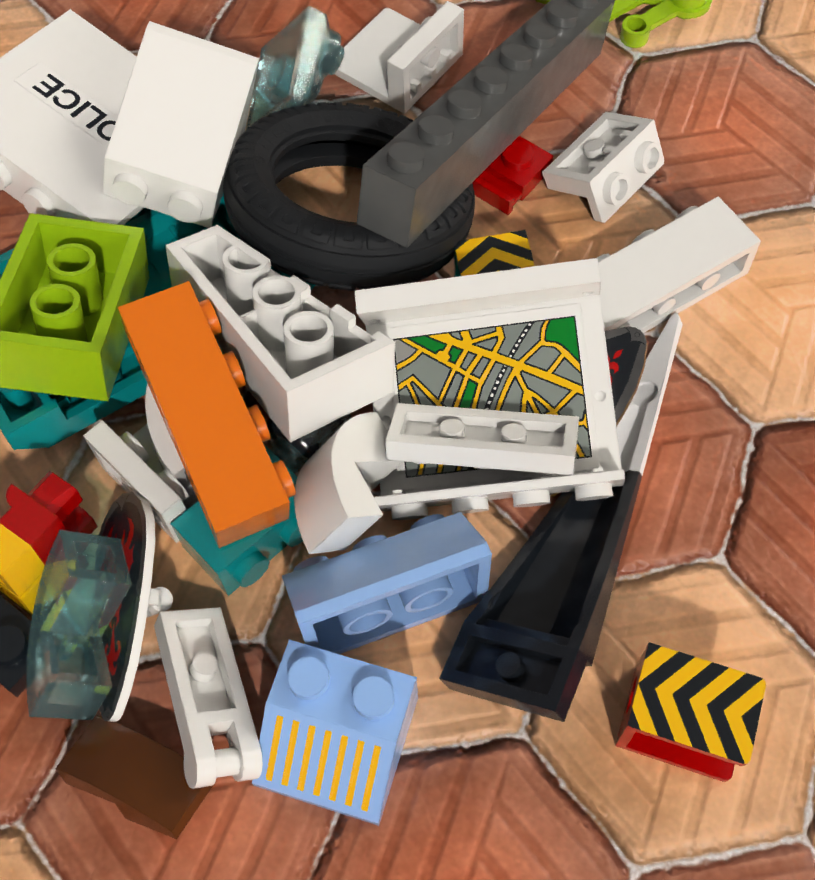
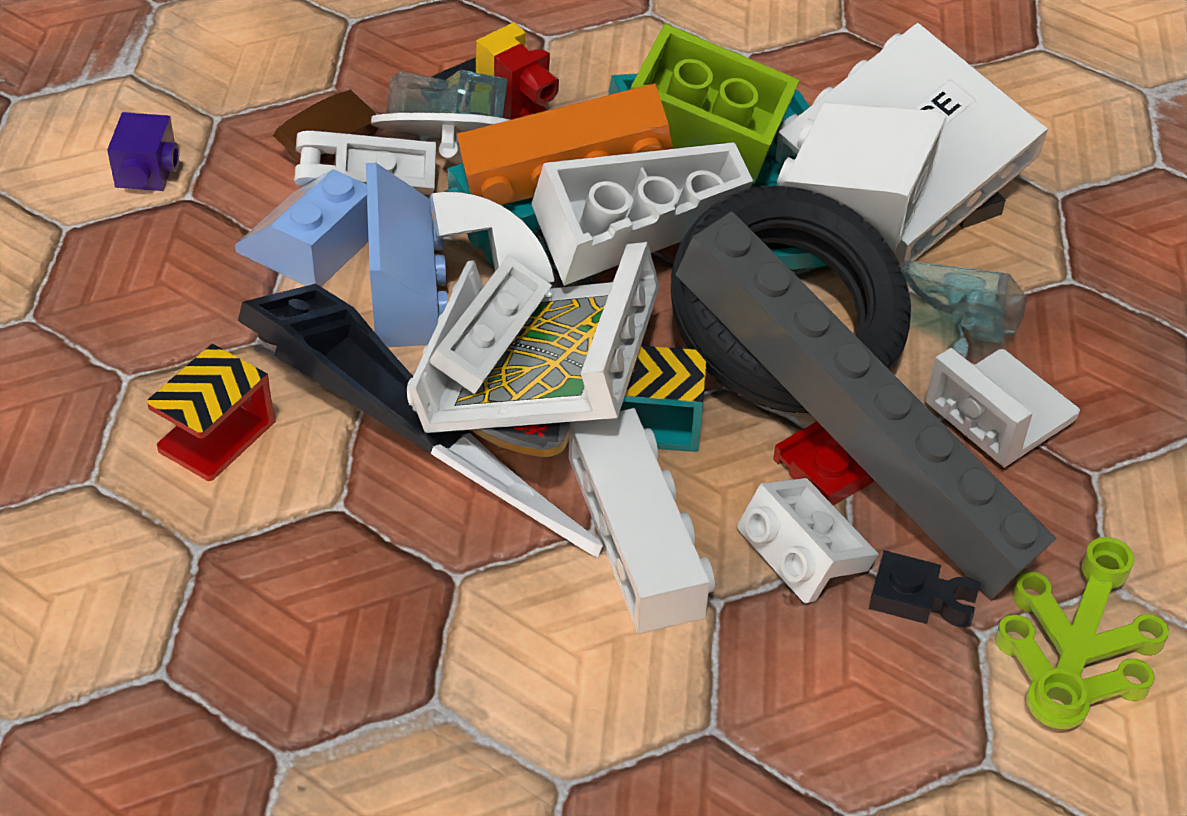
camera: 100 degrees right, 15 degrees down
none -> black plate [869,550,980,627]

